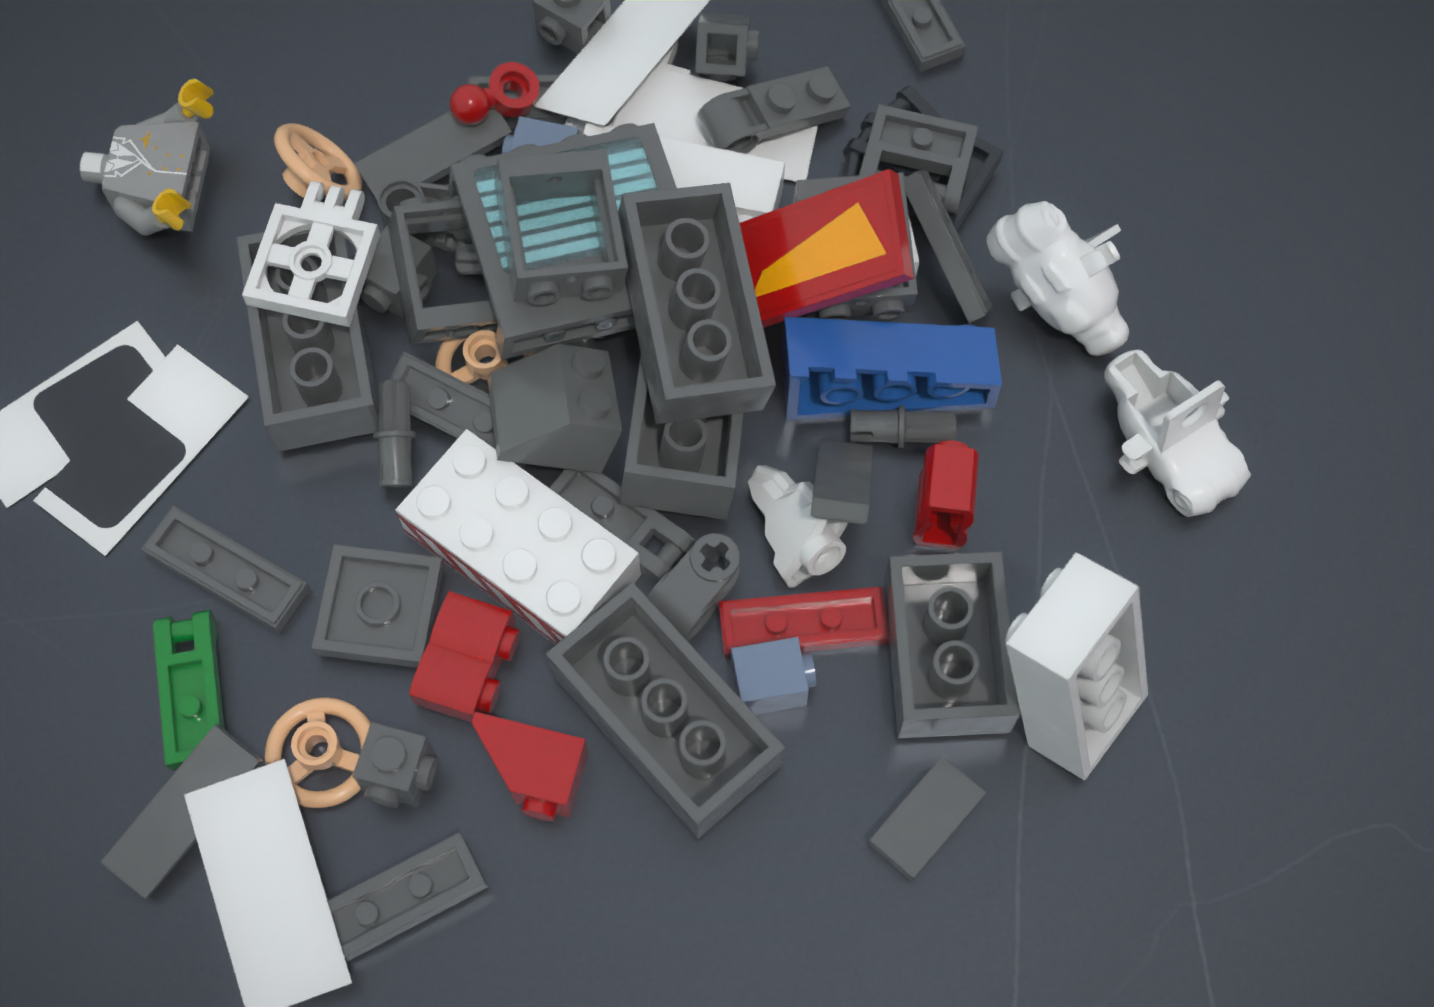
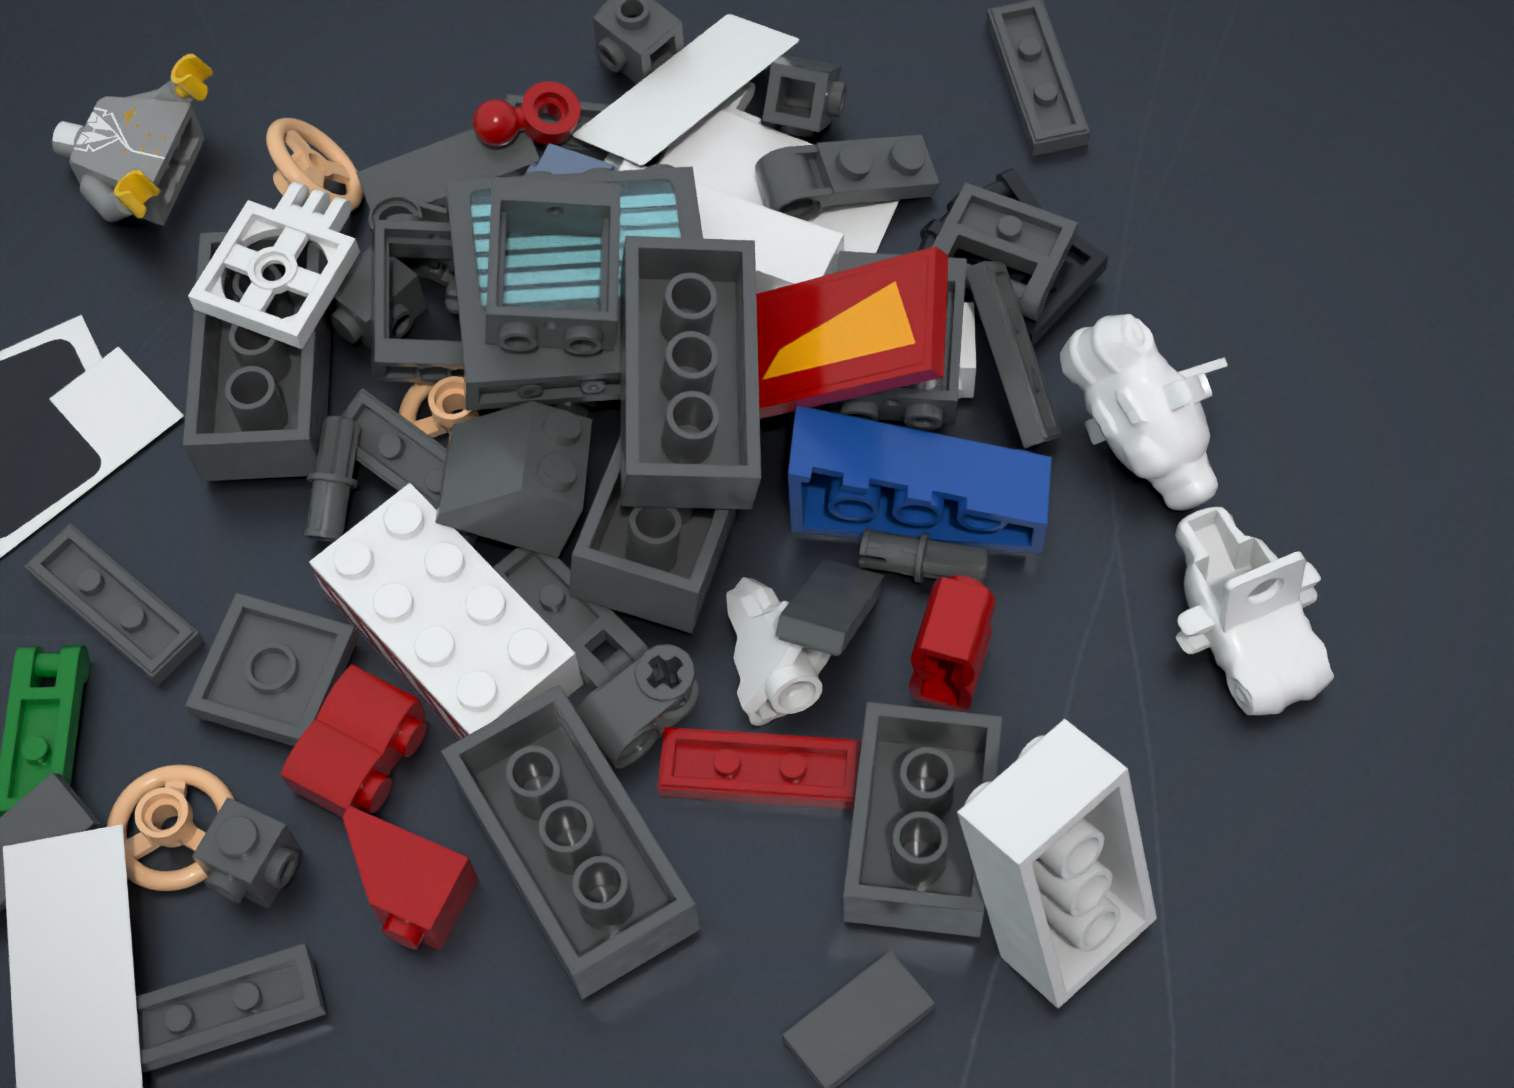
camera: 15 degrees right, 5 degrees down
sand blue brick [731,637,817,715] -> none

